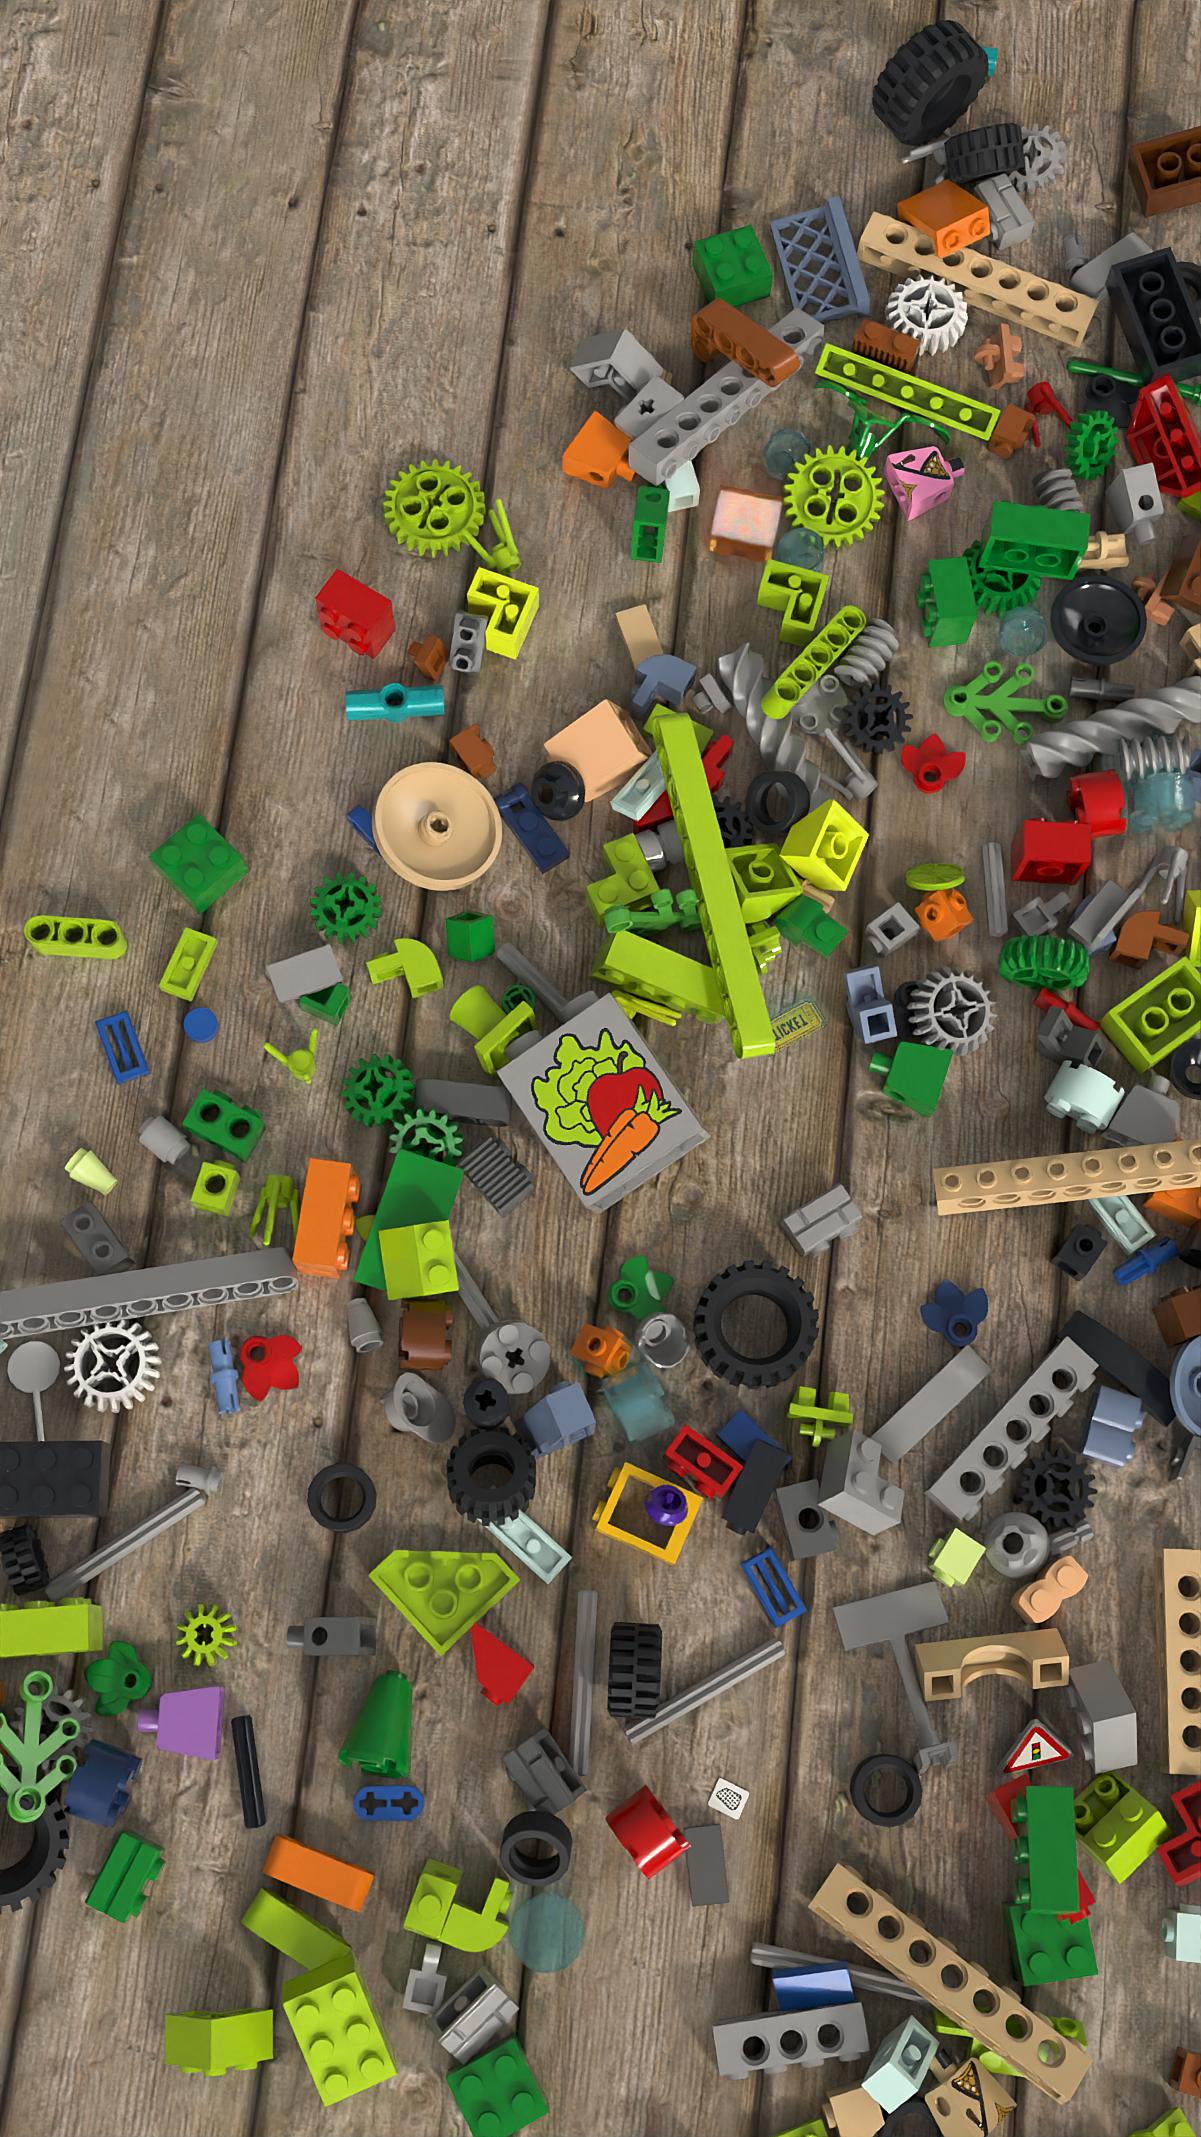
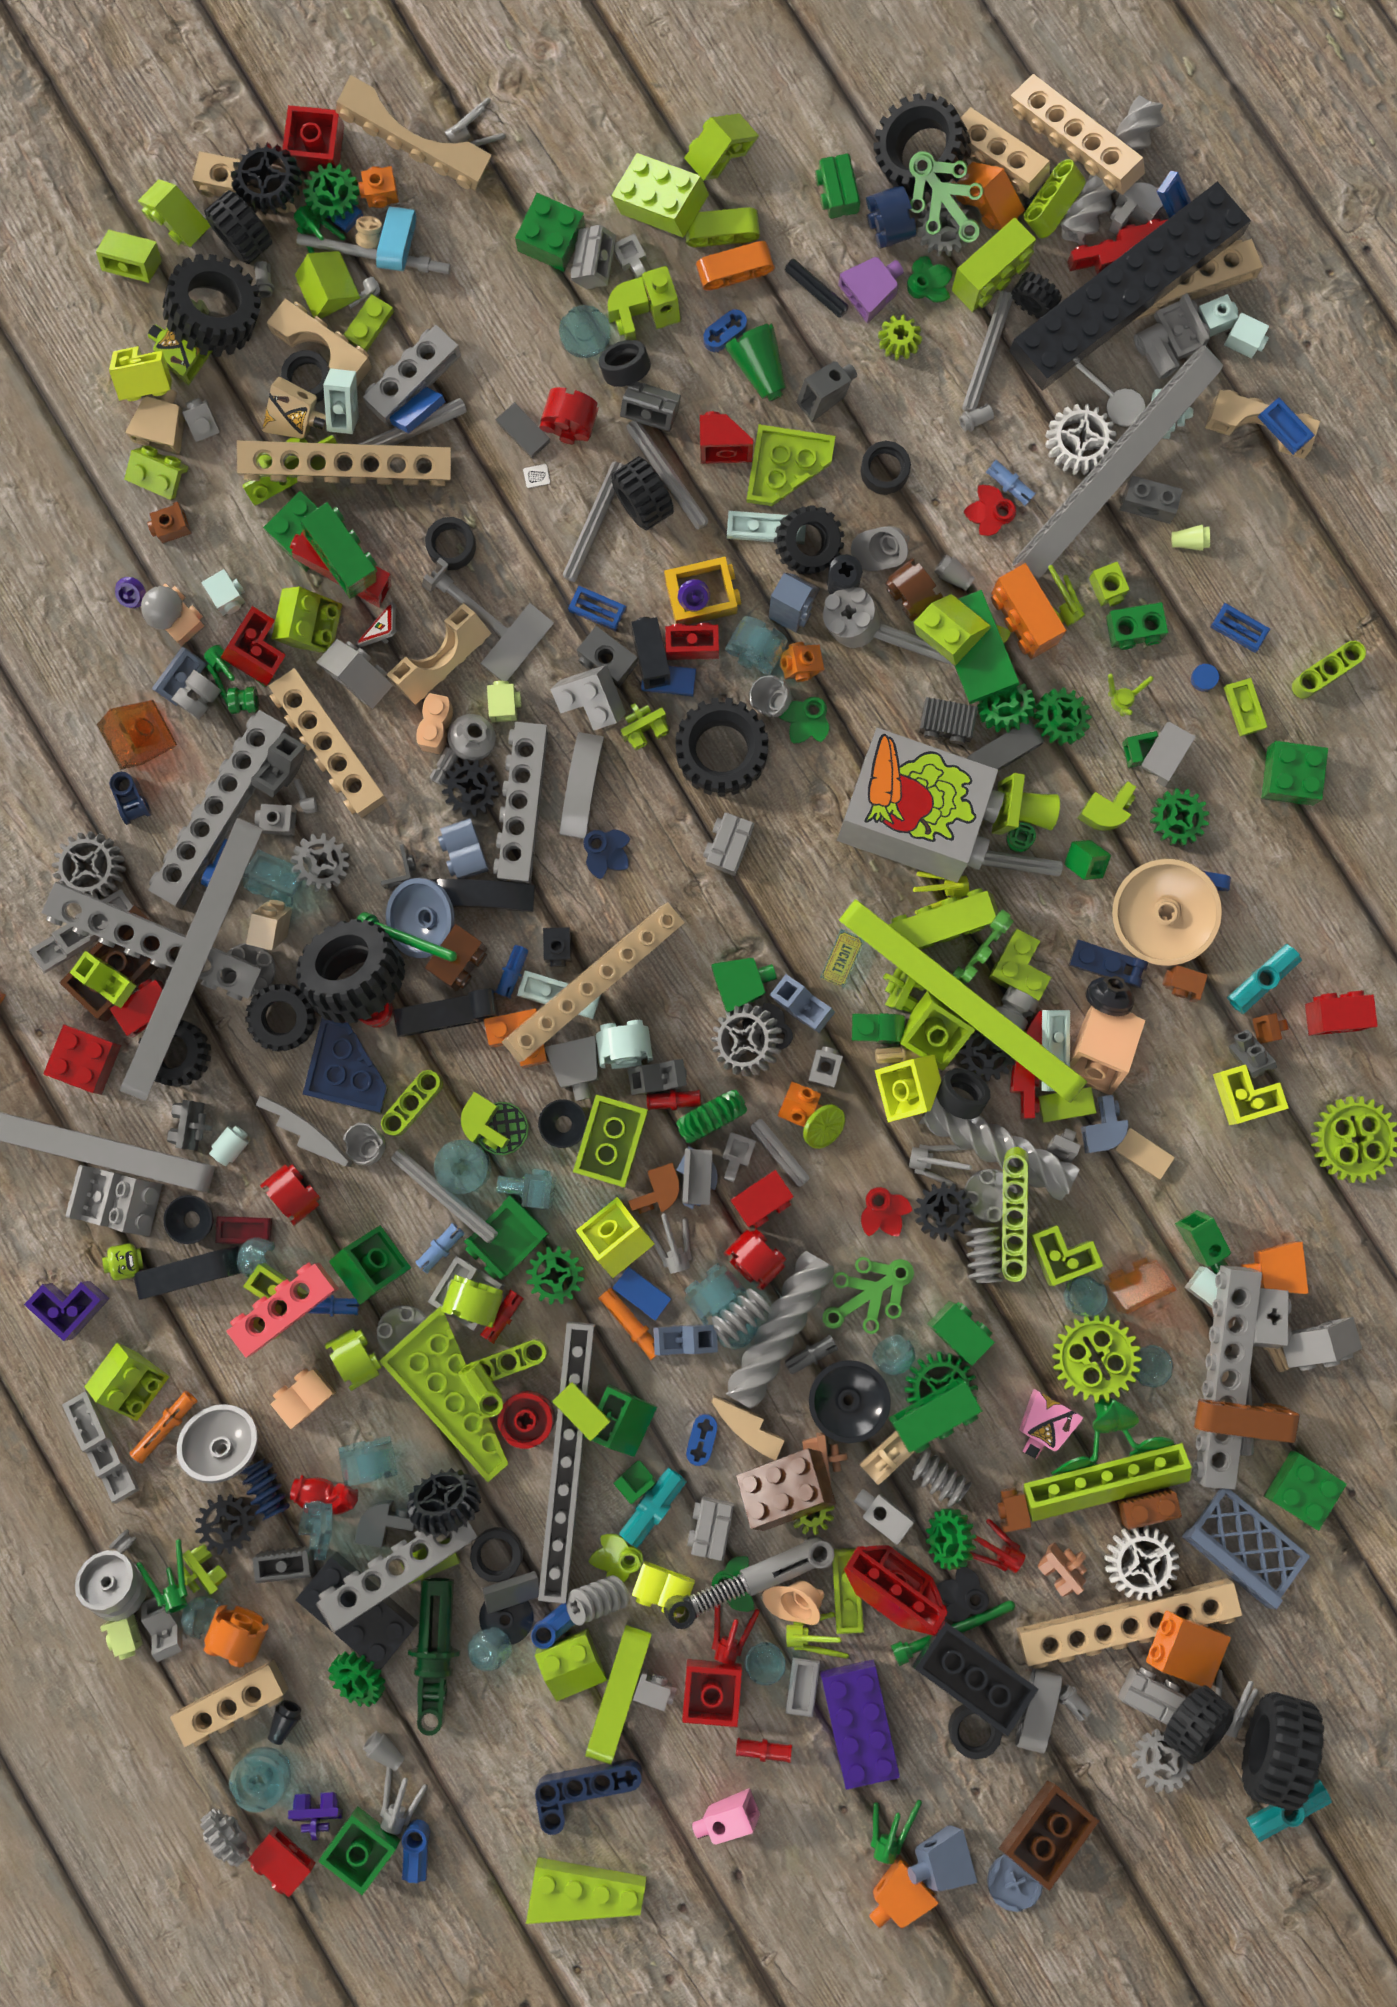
camera: 150 degrees right, 10 degrees up
light grey brick [138,1115,191,1165] -> none
lime plant [461,498,522,575] -> none

